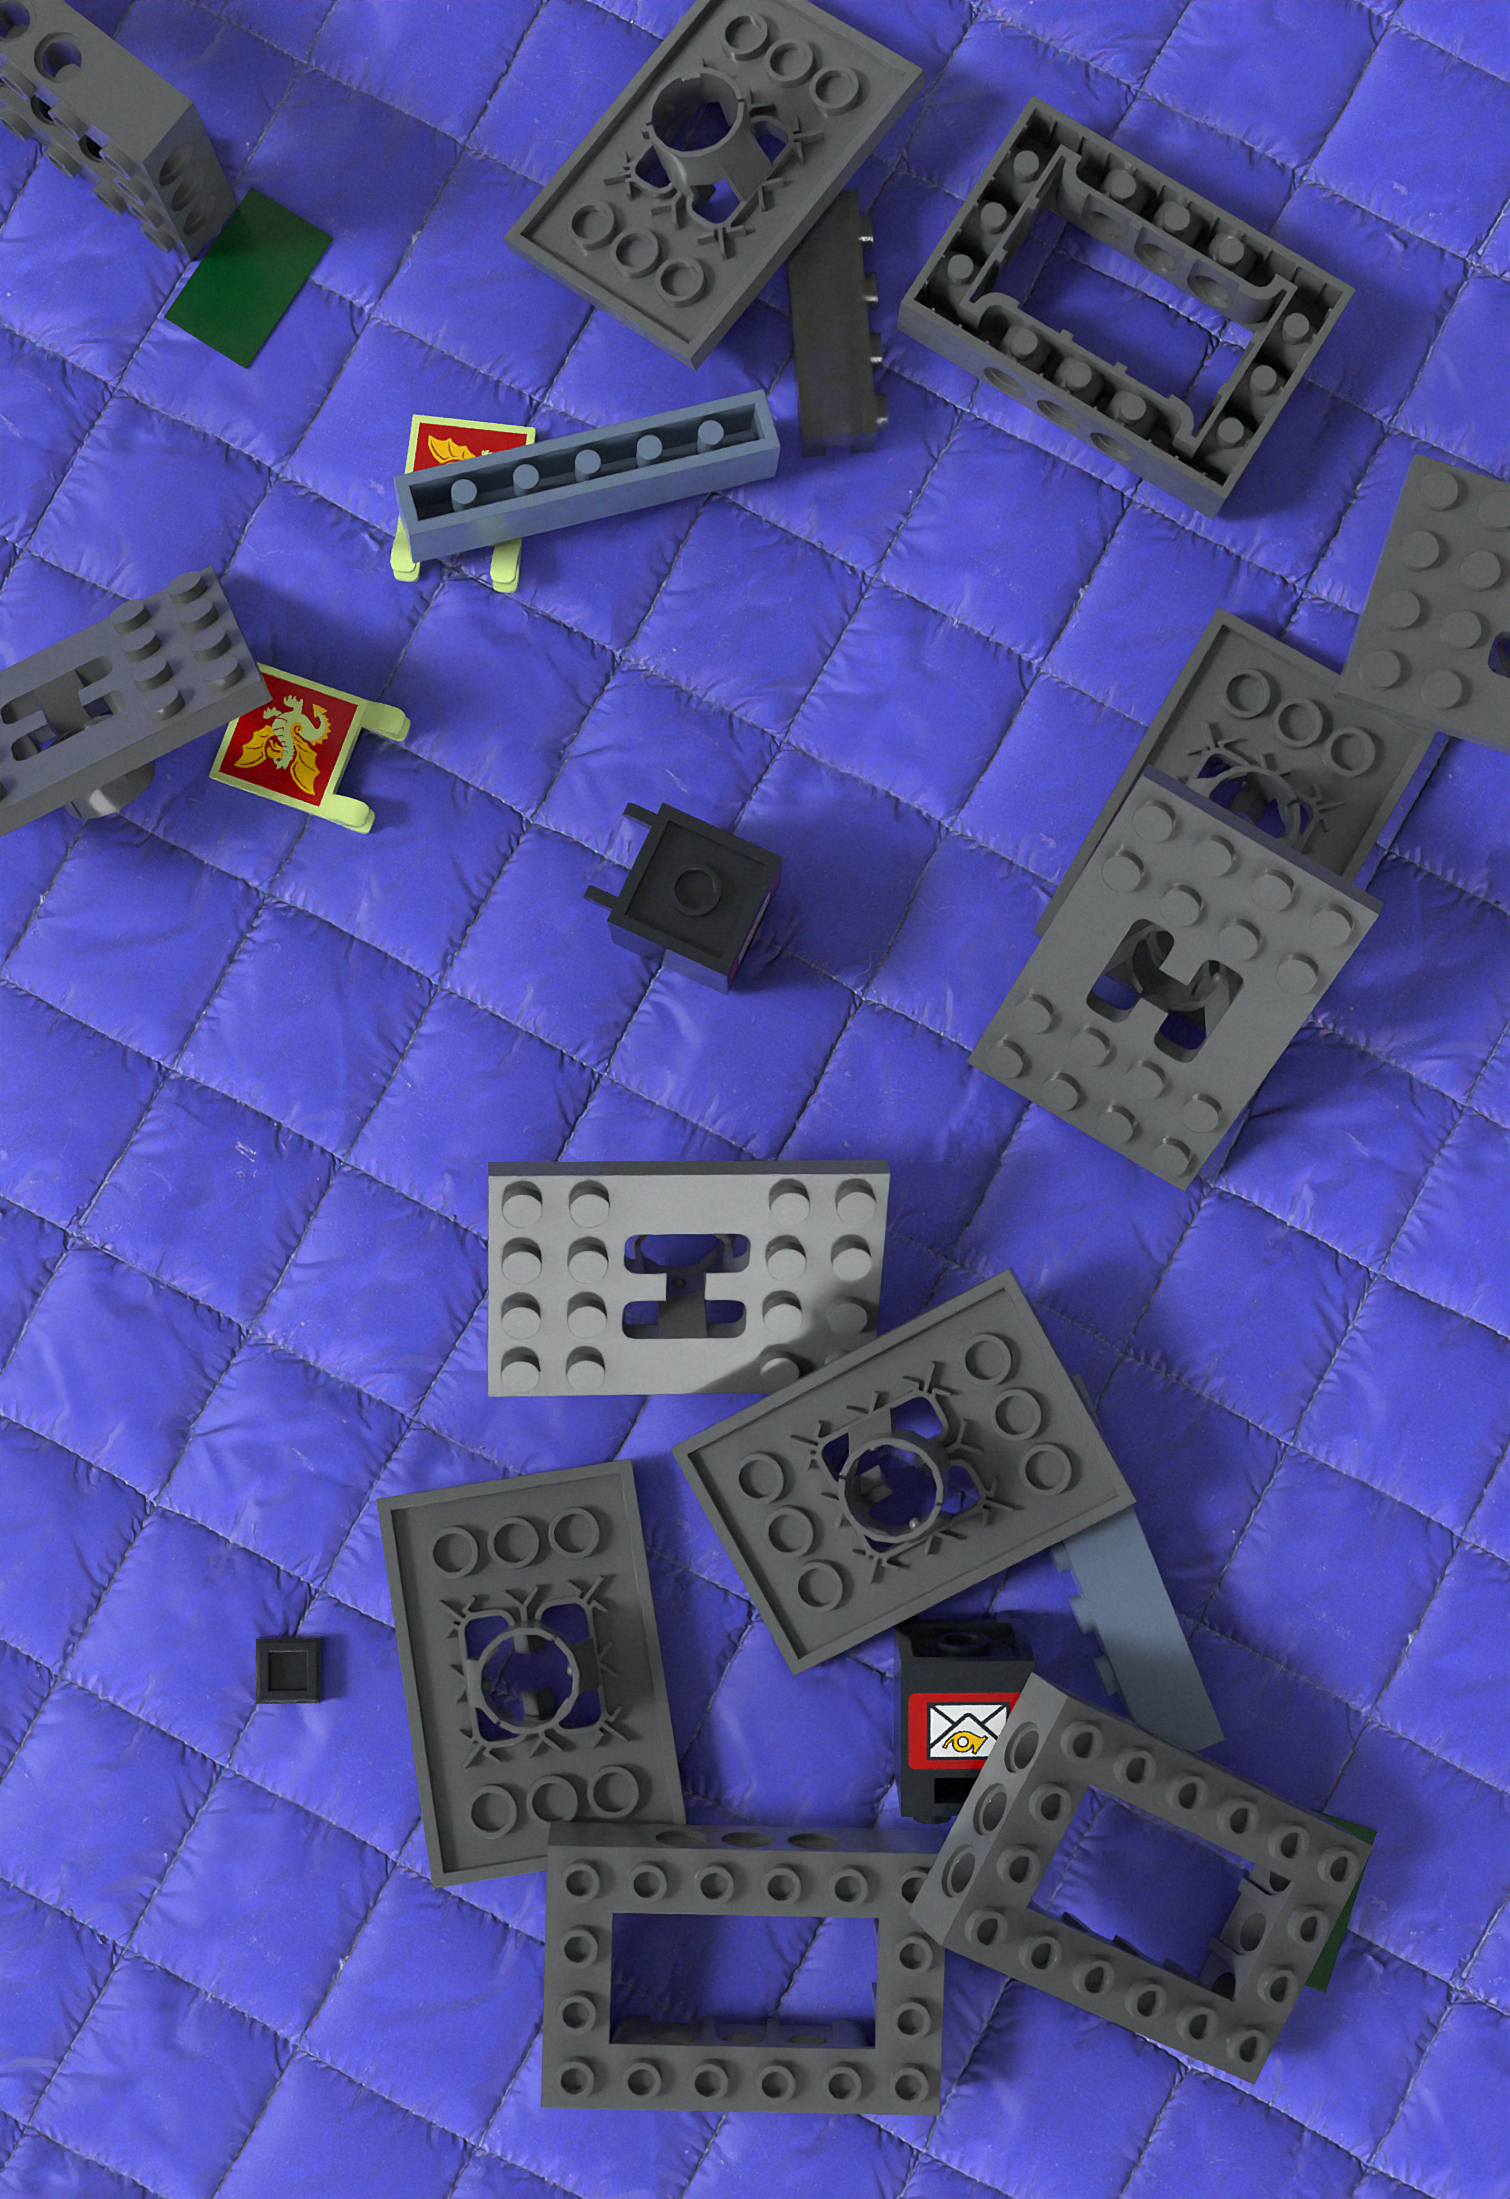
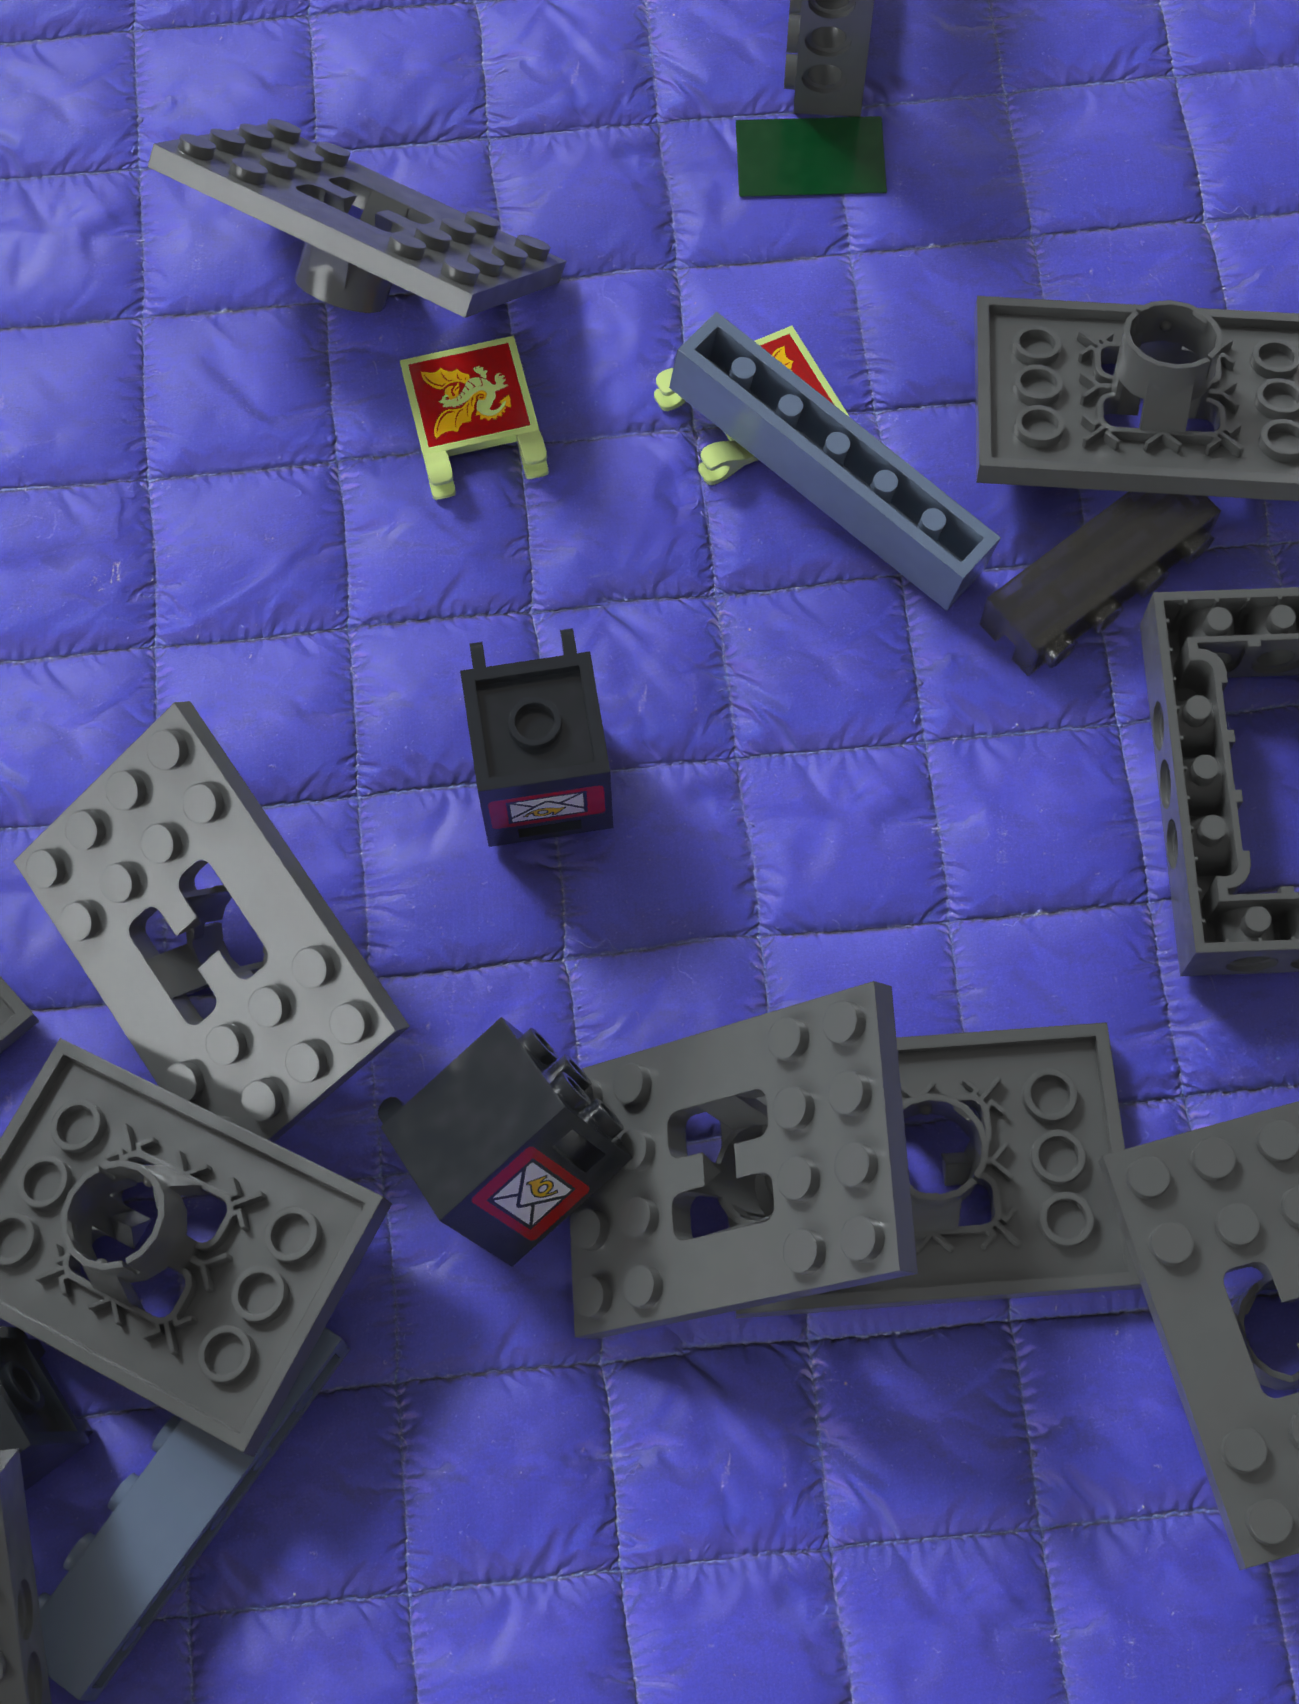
camera: 60 degrees right, 15 degrees down
none -> black container [378,1017,633,1267]

